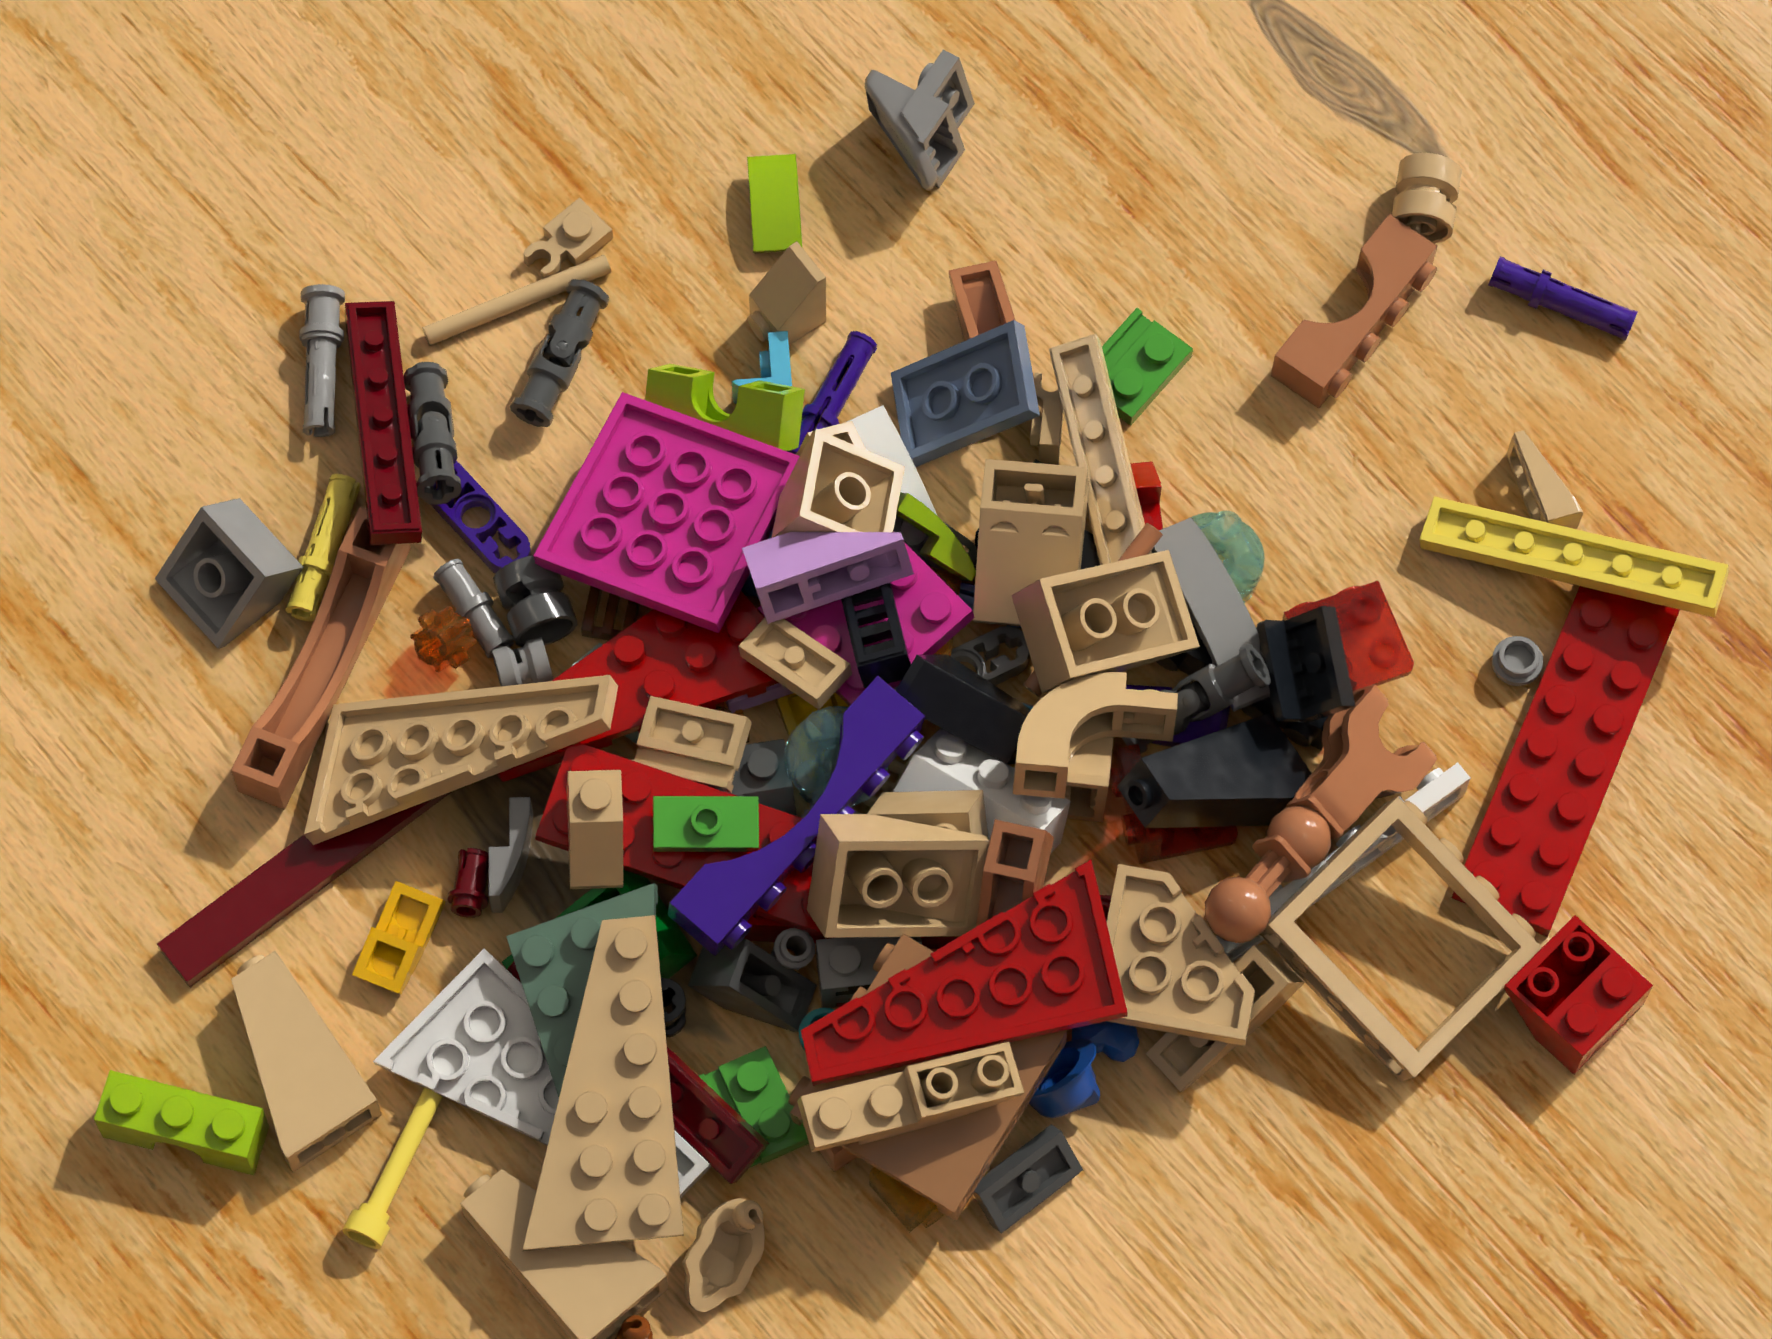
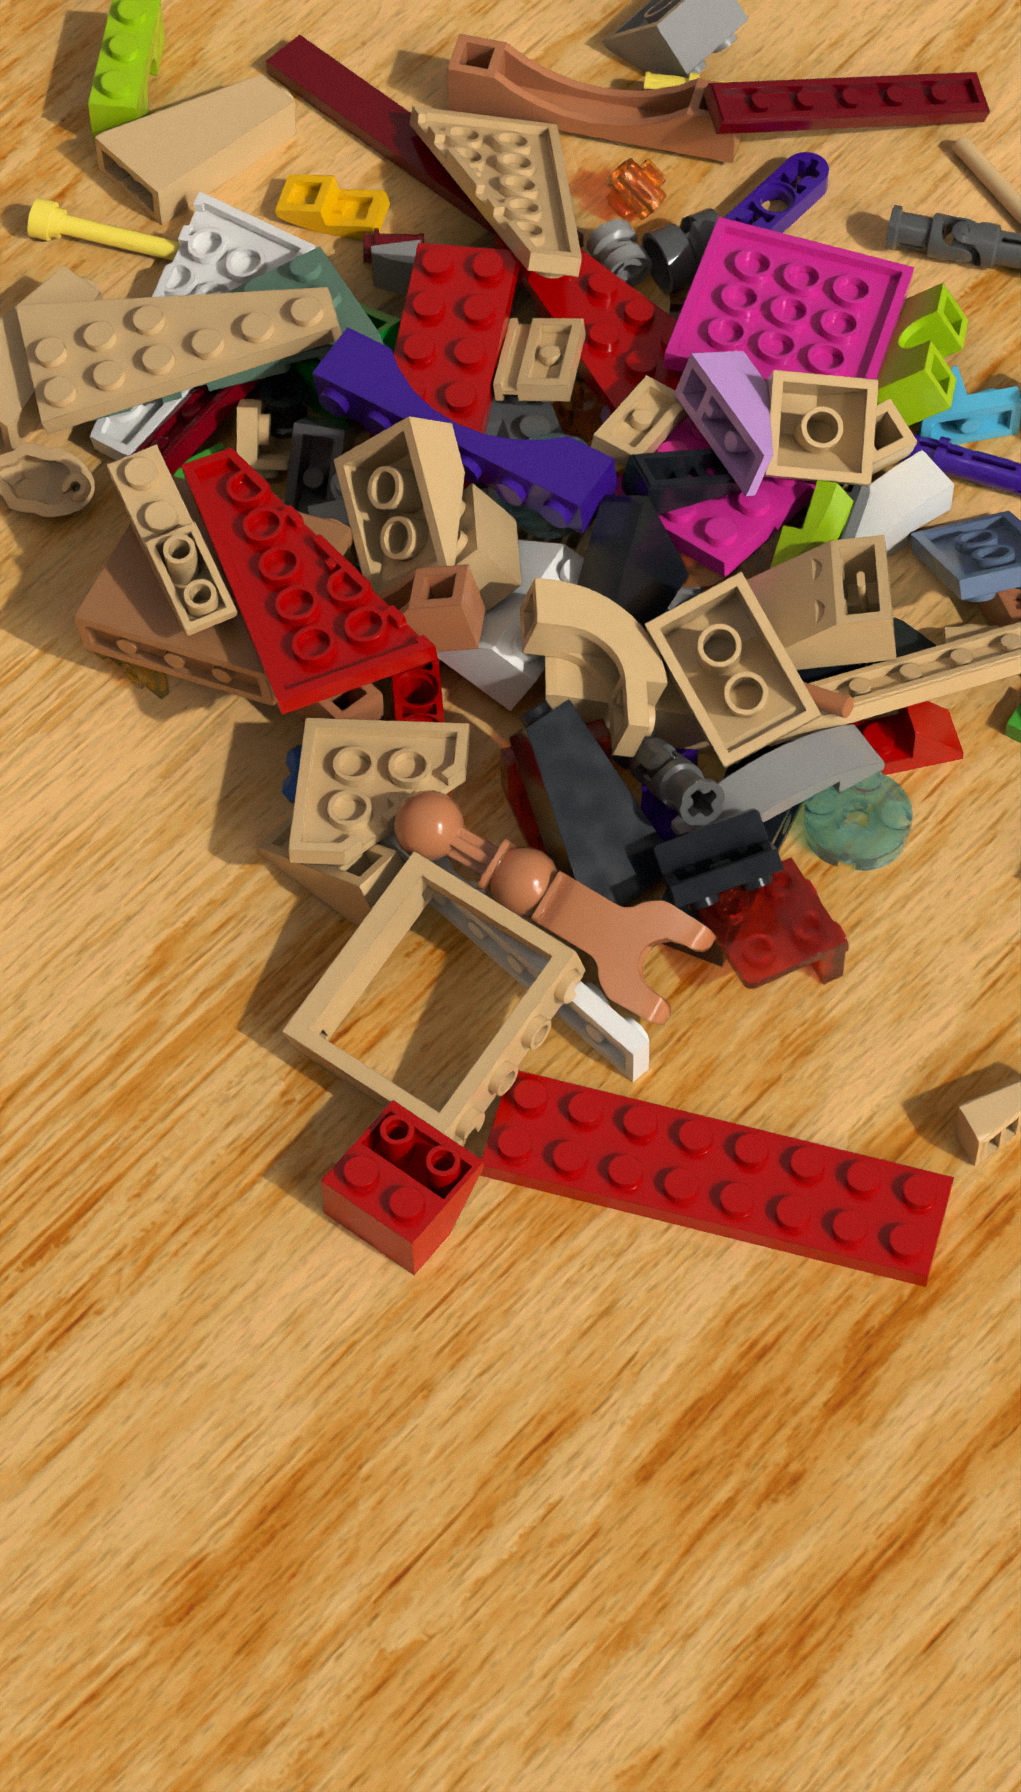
camera: 85 degrees right, 10 degrees down
light grey pin [299,284,345,437] -> none
dark grey piece [403,362,462,505] -> none
light grey pin [433,559,515,658] -> none
tan slope [566,770,623,889] -> none
bright green plate [653,796,759,852] -> none
dark grey plate [973,1124,1083,1233] -> none
blue piece [1029,1039,1100,1118] -> none
light yellow plate [1419,496,1729,618] -> none
light grey plate [1492,636,1543,686] -> none
none -> tan bracket [237,399,290,478]

